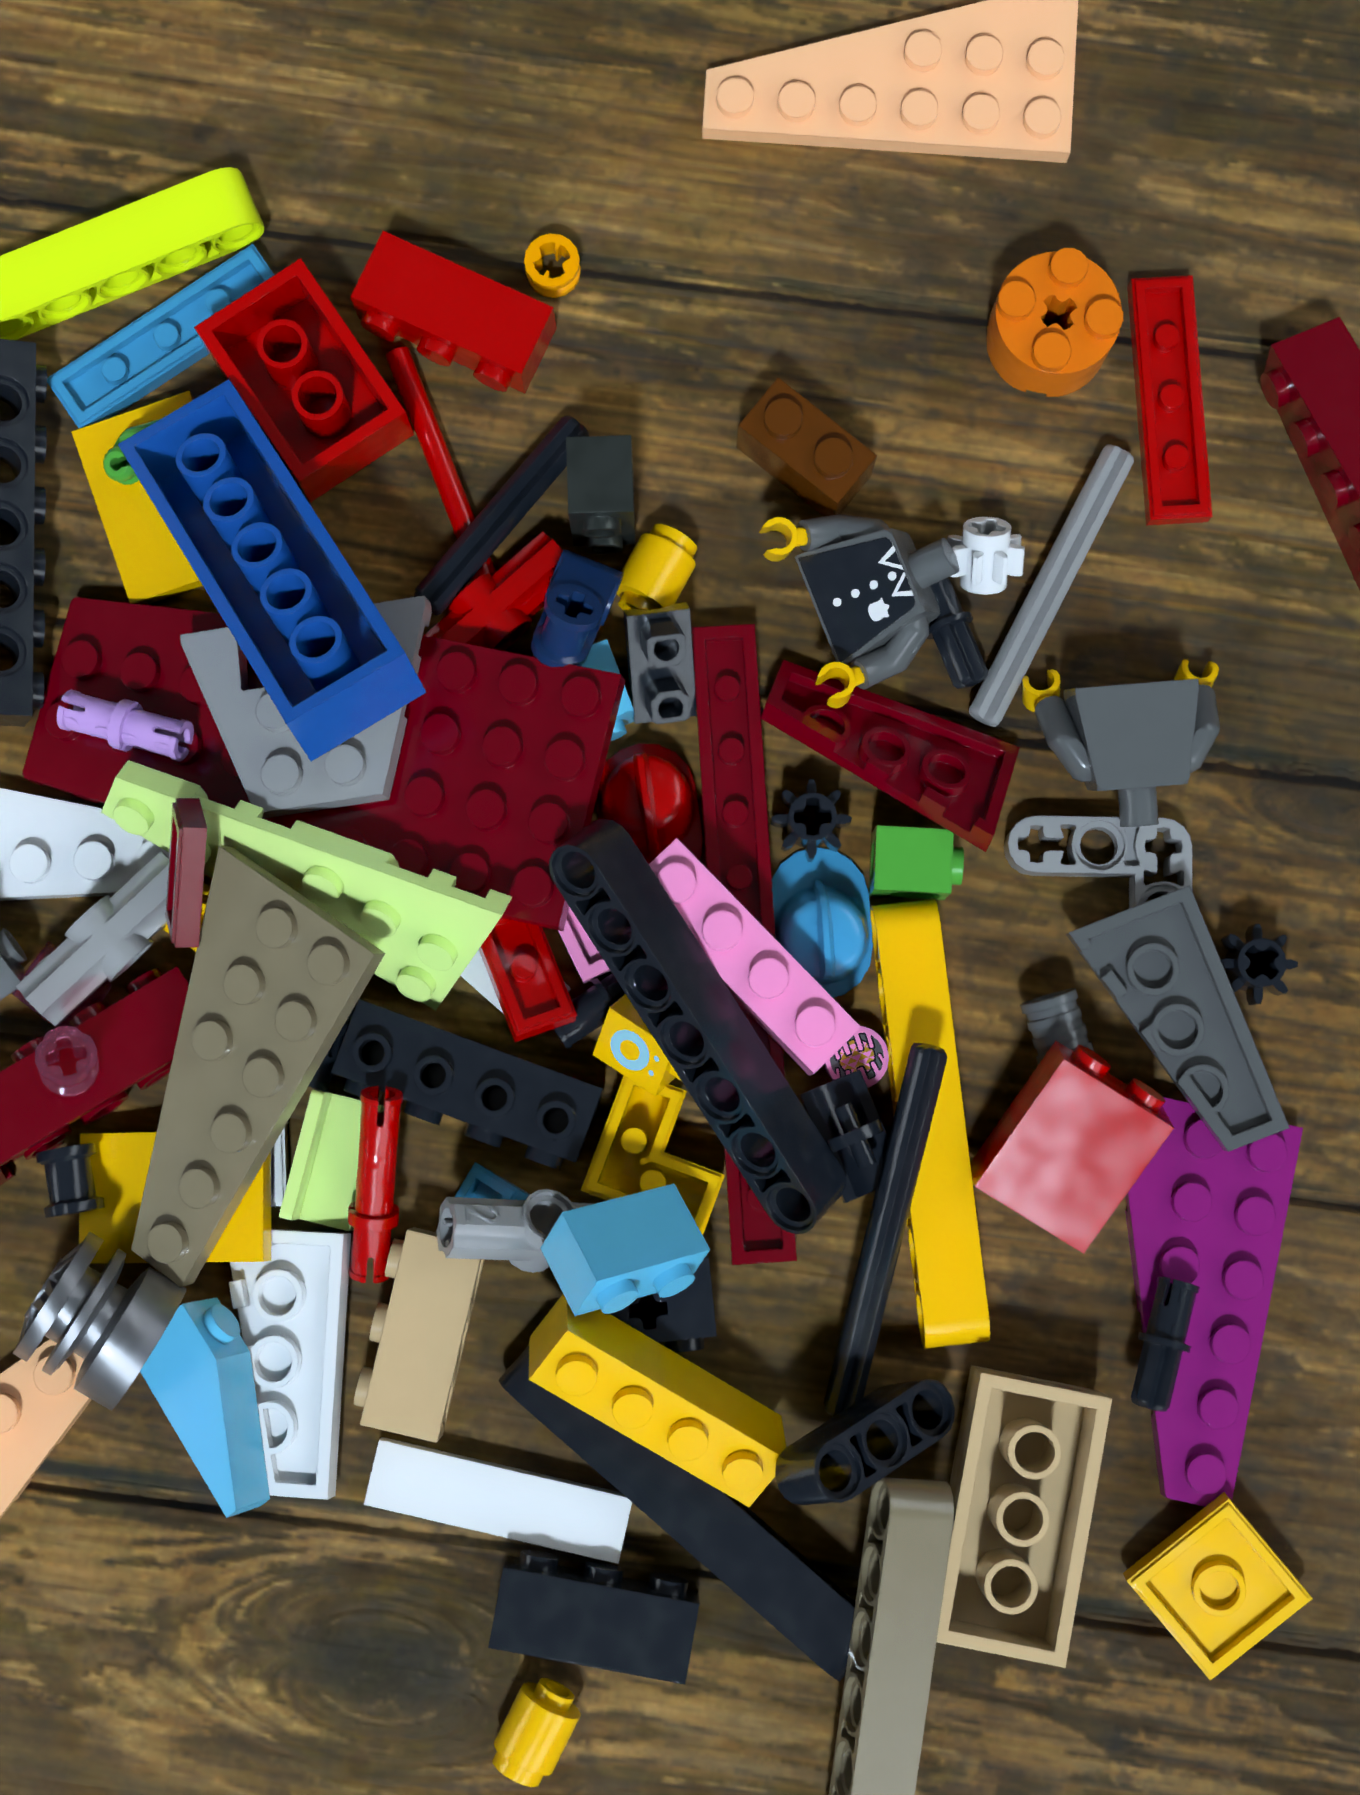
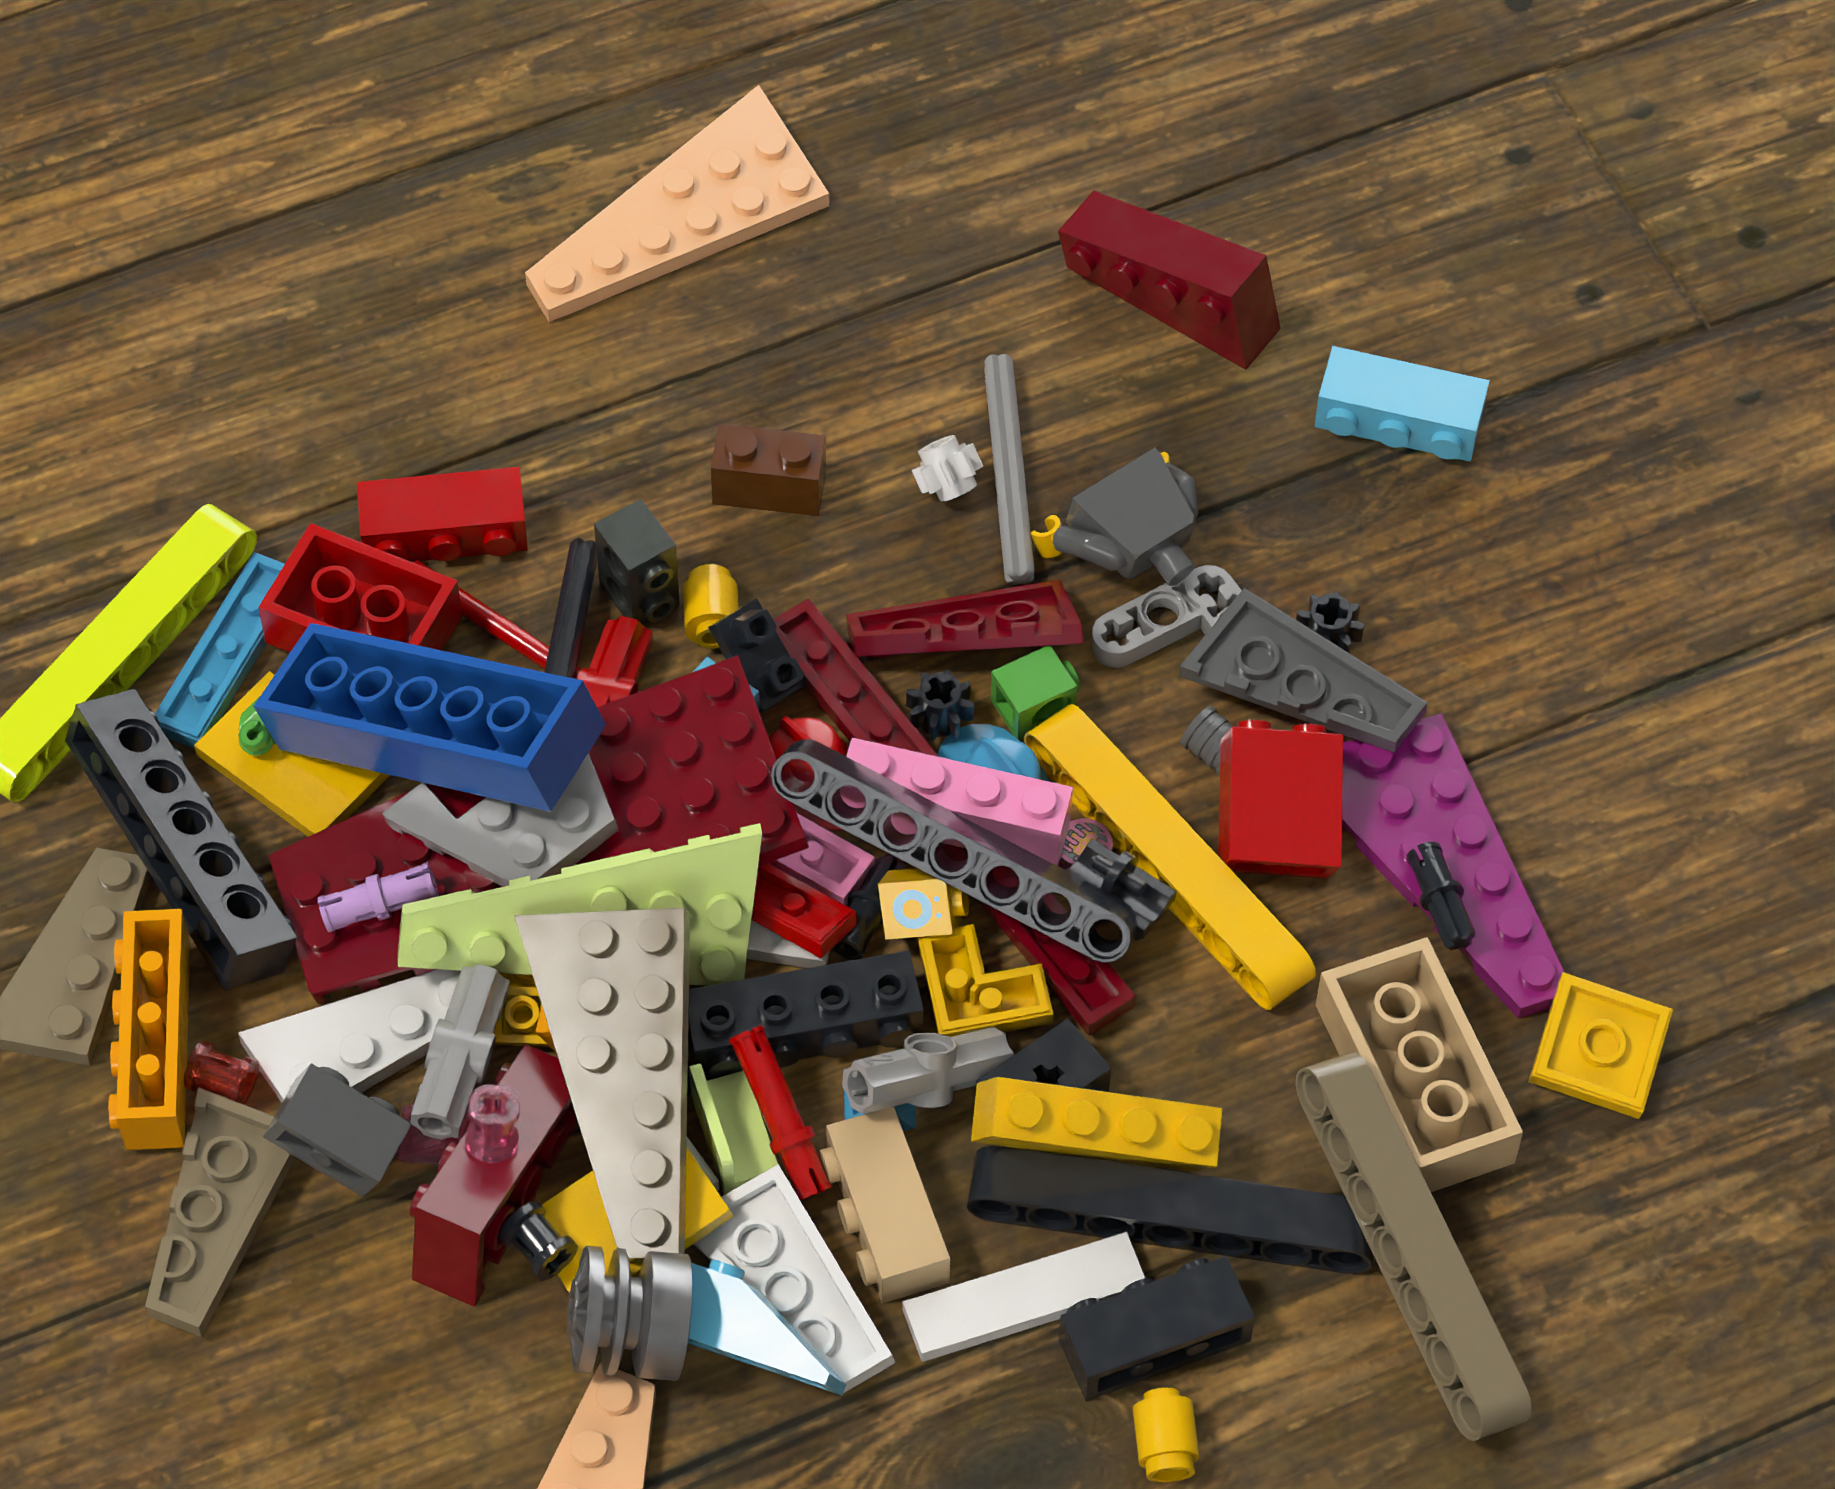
camera: 30 degrees left, 25 degrees down
dark red tile [165,798,207,948] -> none
light orange bush [524,233,581,298] -> none
dark blue piece [531,549,624,667] -> none
medium azure brick [540,1183,710,1316] -> none
torso [759,514,959,708] -> none
black beam [775,1379,955,1505] -> none
black axle [824,1043,947,1416] -> none
black axle [927,577,988,689] -> none
orange brick [987,248,1123,397] -> none
red tile [1127,275,1213,526] -> none

